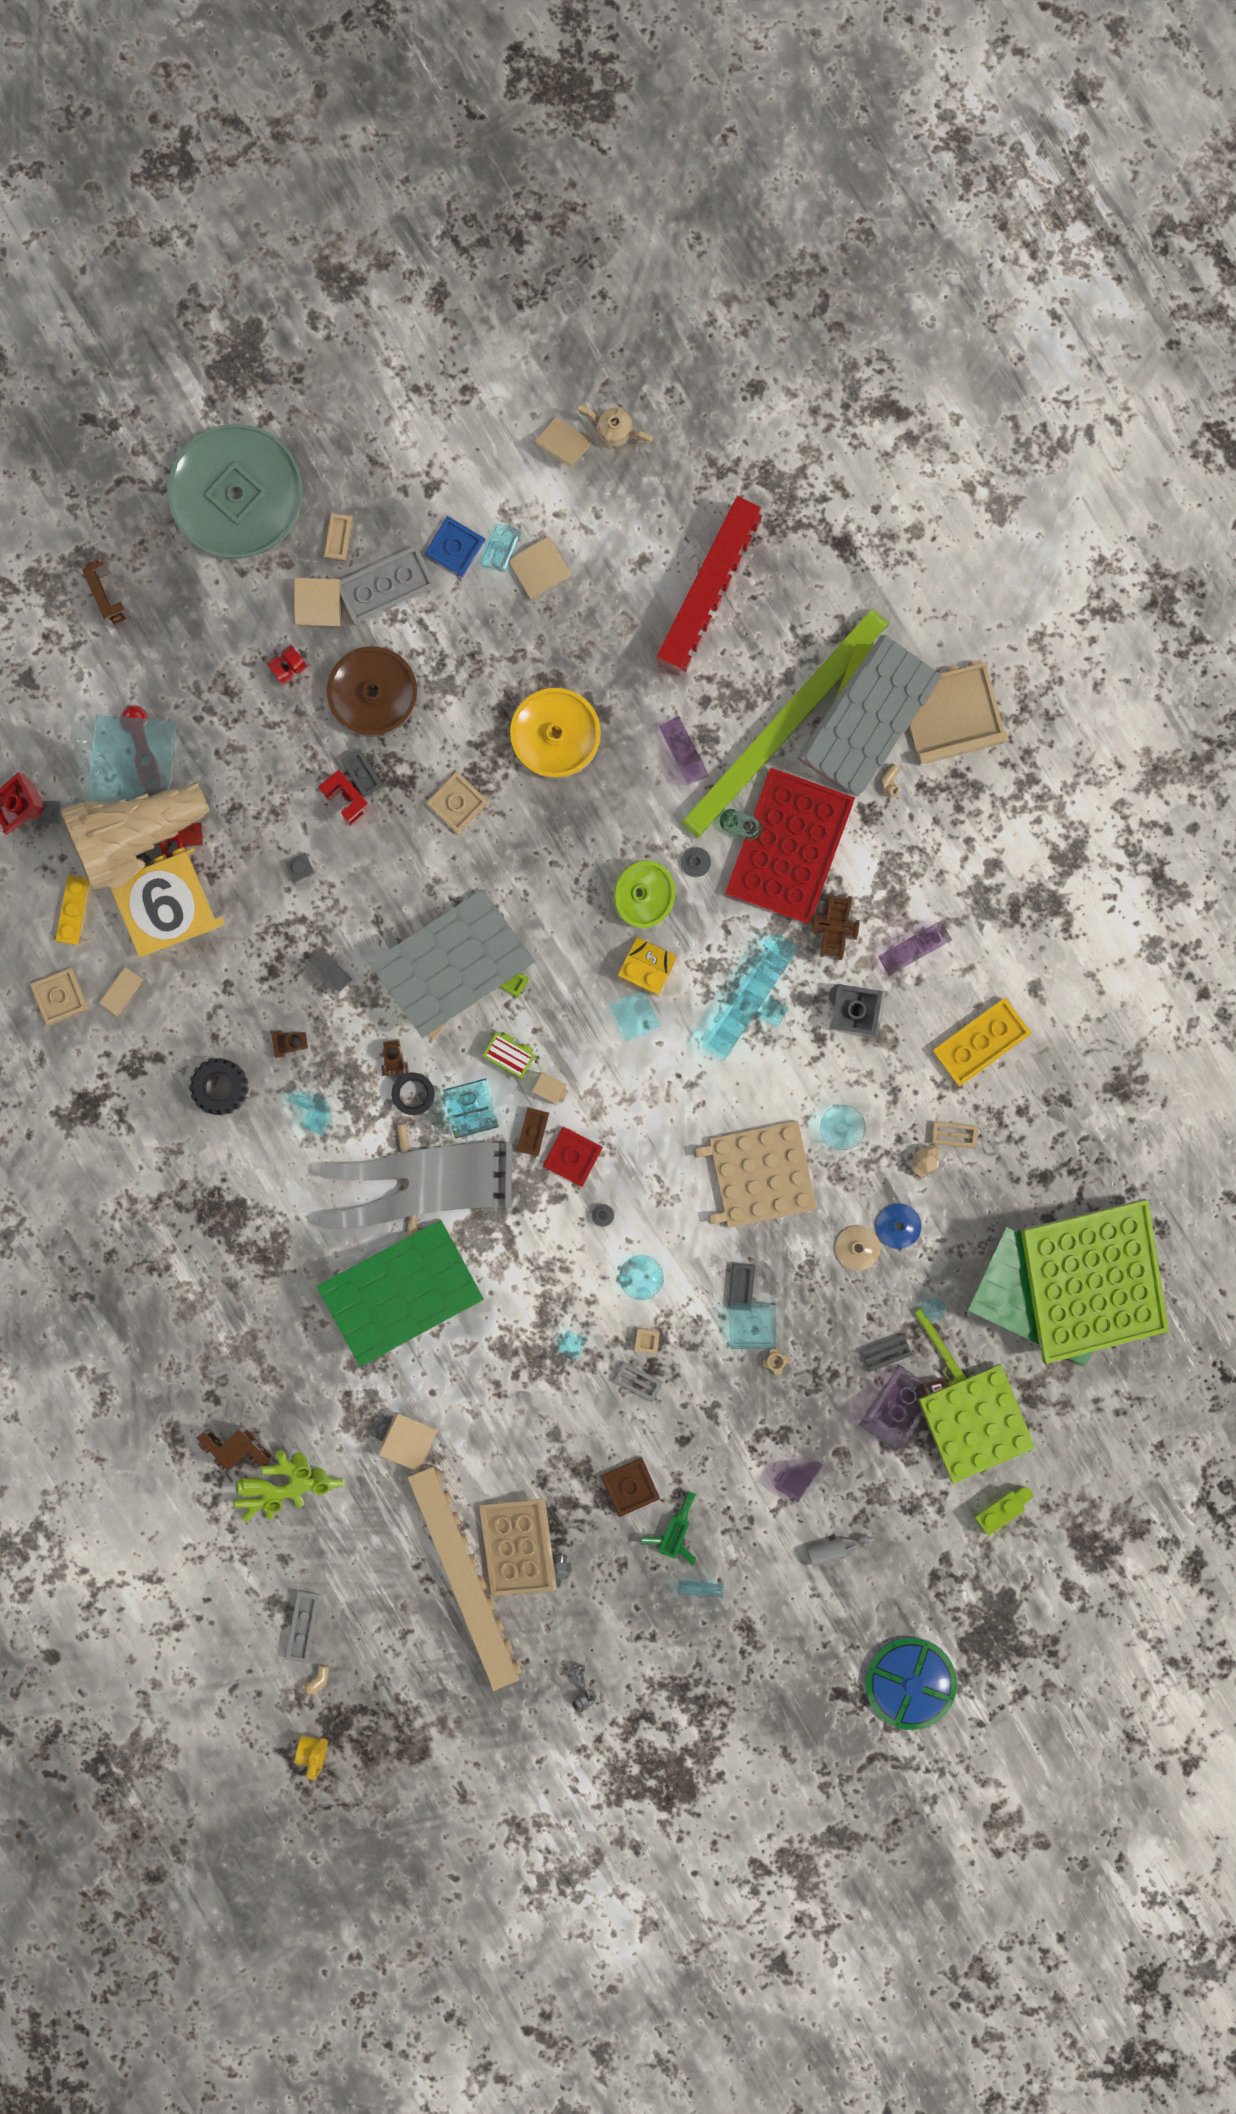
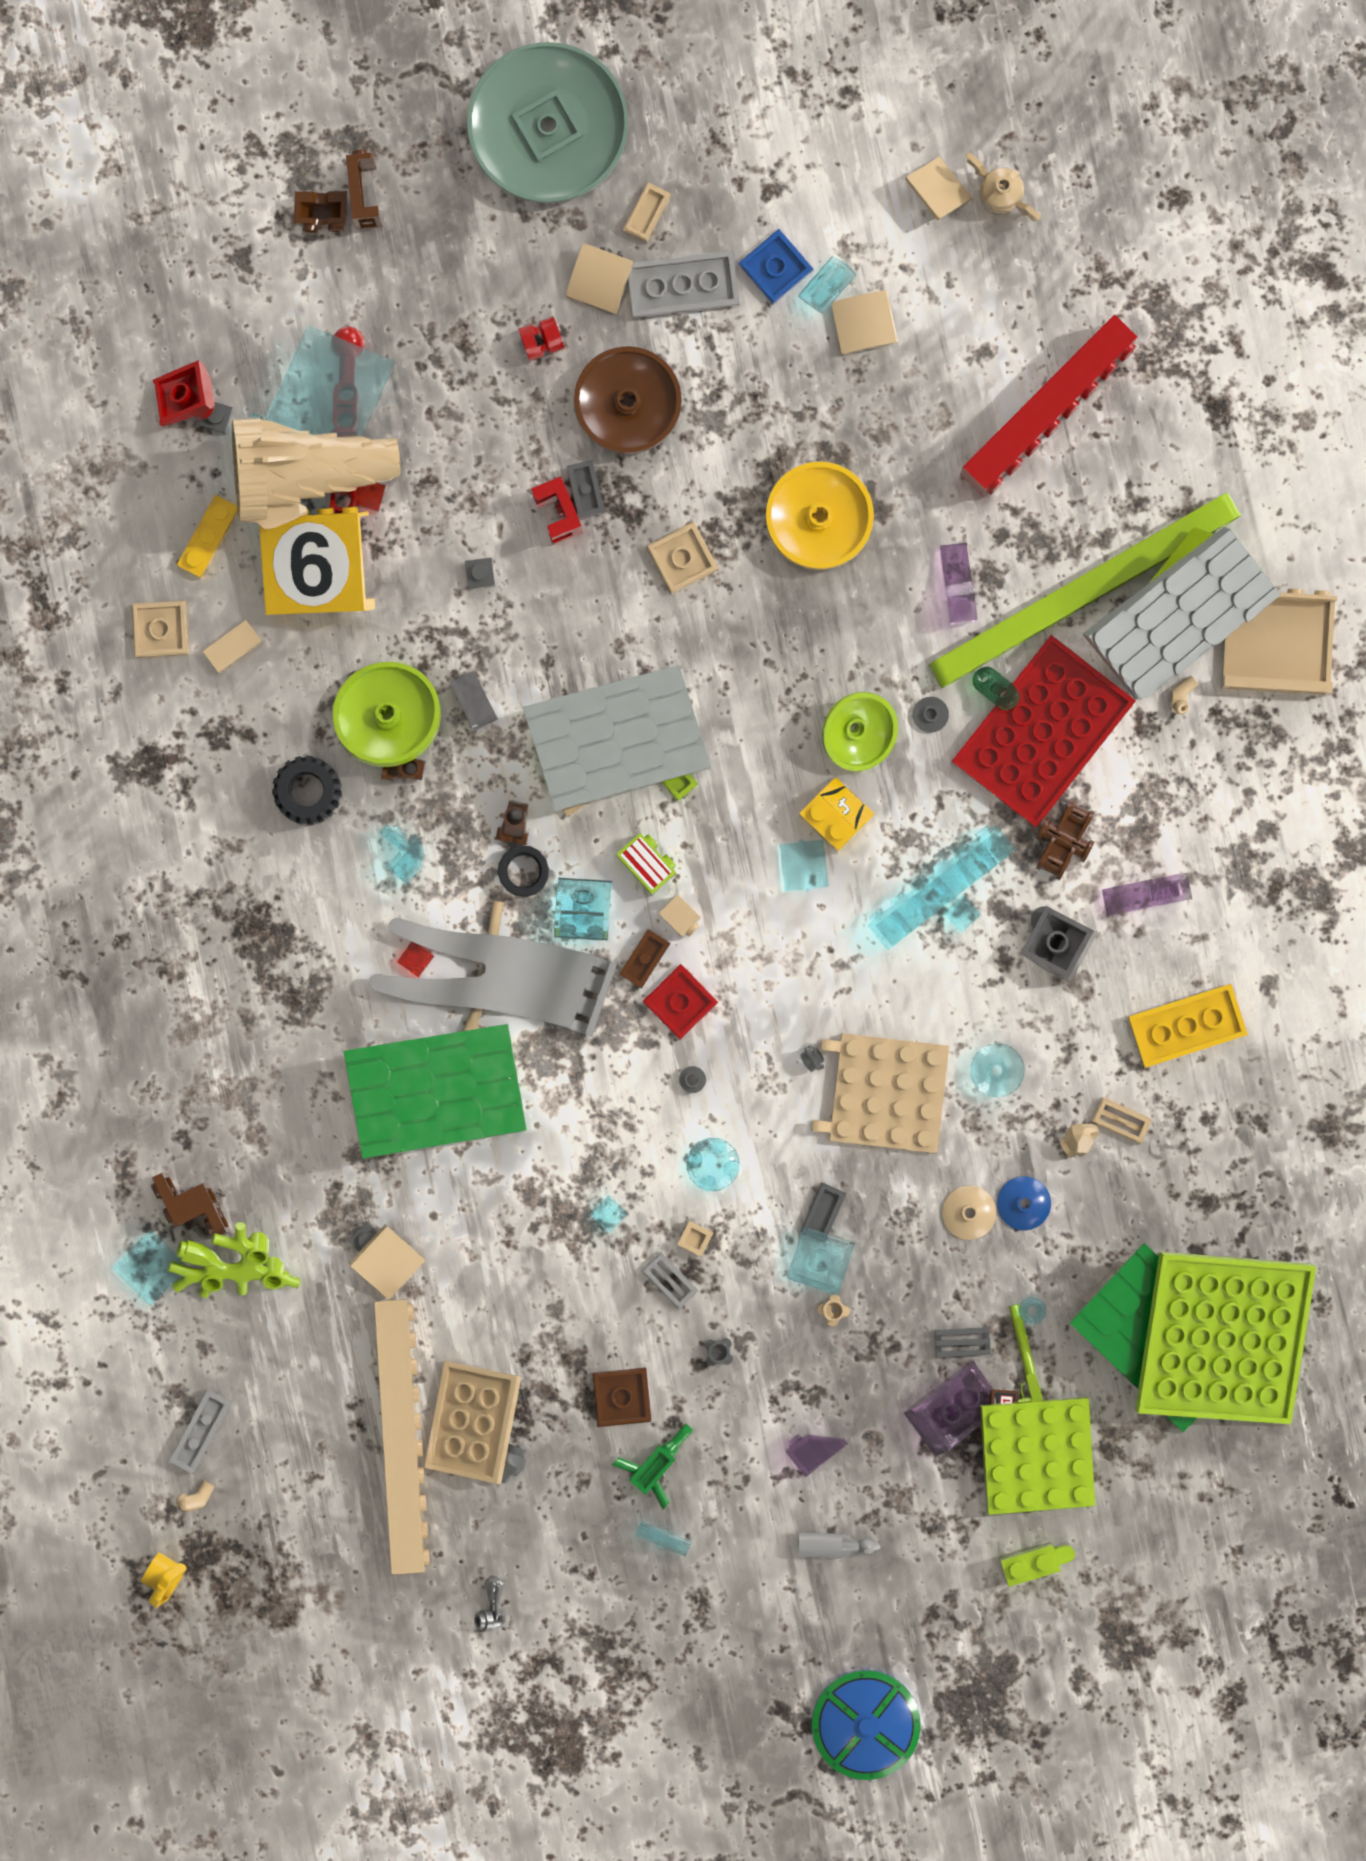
camera: 25 degrees right, 0 degrees up
none -> clear light blue tile [112,1229,186,1306]
none -> reddish brown cylinder [294,191,347,233]
none -> lime dish [333,662,441,767]
none -> clear red plate [397,941,435,978]
none -> dark grey plate [705,1338,733,1366]
none -> dark grey plate [800,1045,824,1072]

